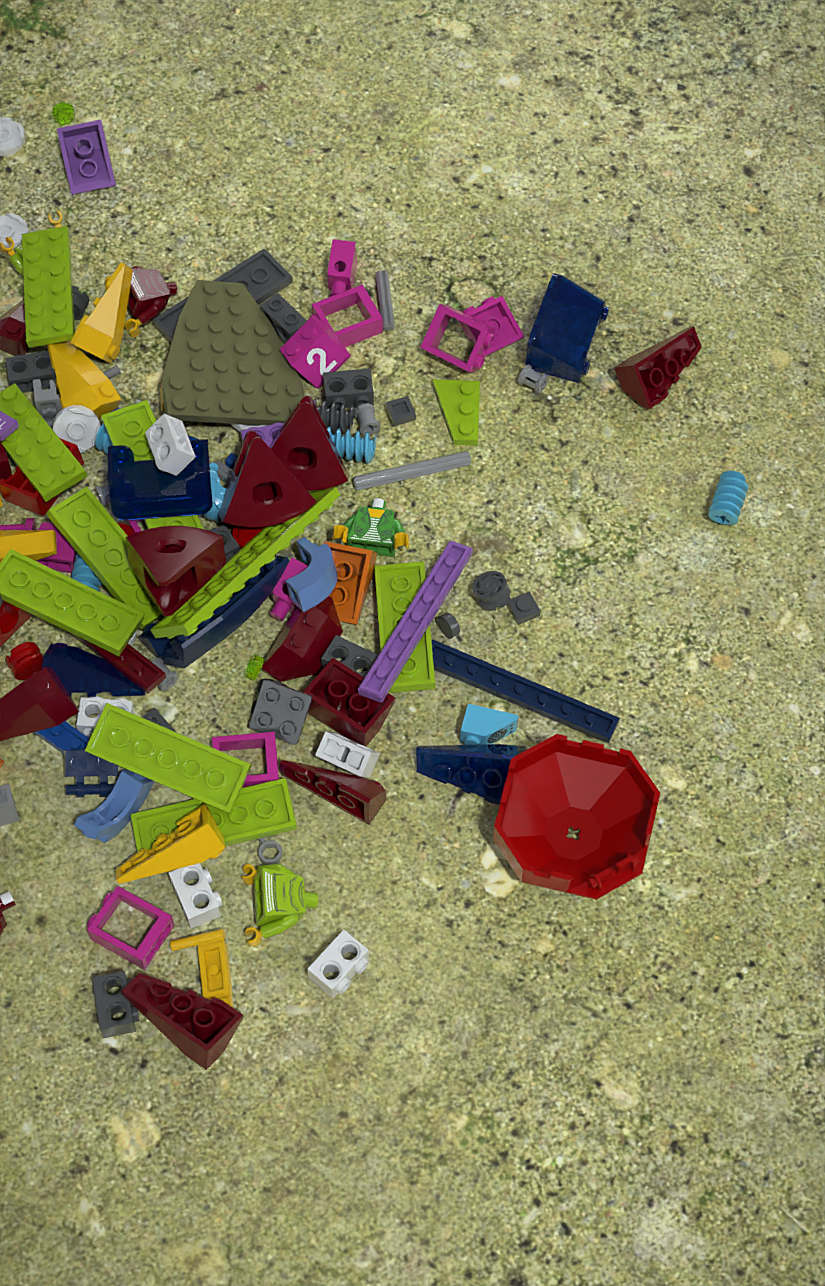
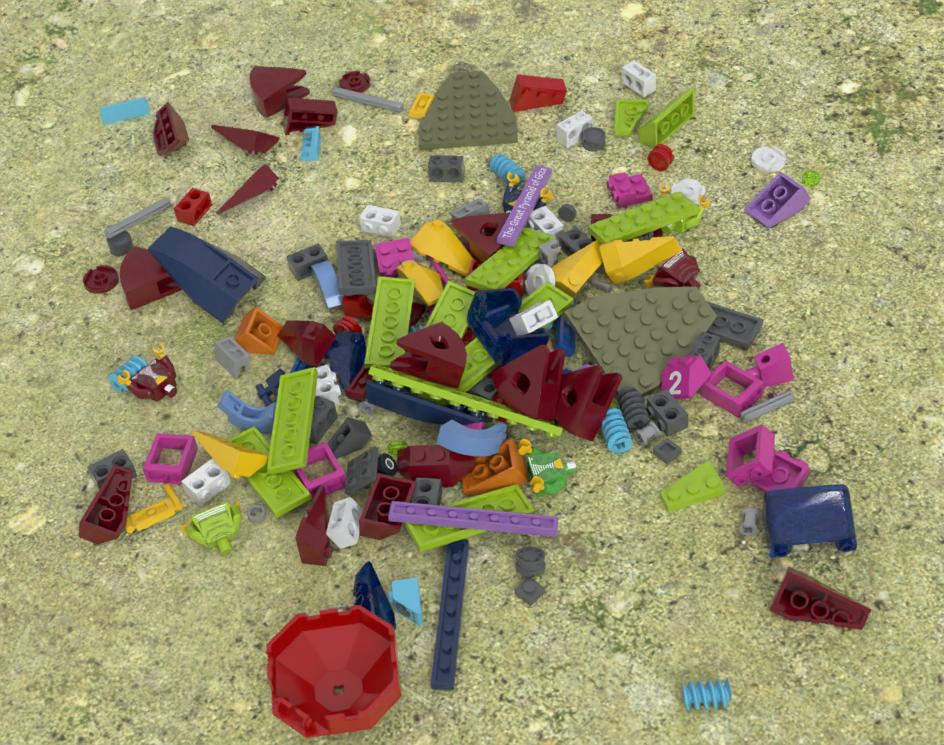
camera: 75 degrees right, 15 degrees down
white brick [307,930,369,999] -> none
light grey axle [353,451,471,490] -> none
dark grey tile [437,612,460,639] -> none
none -> dark grey slope [327,417,372,459]

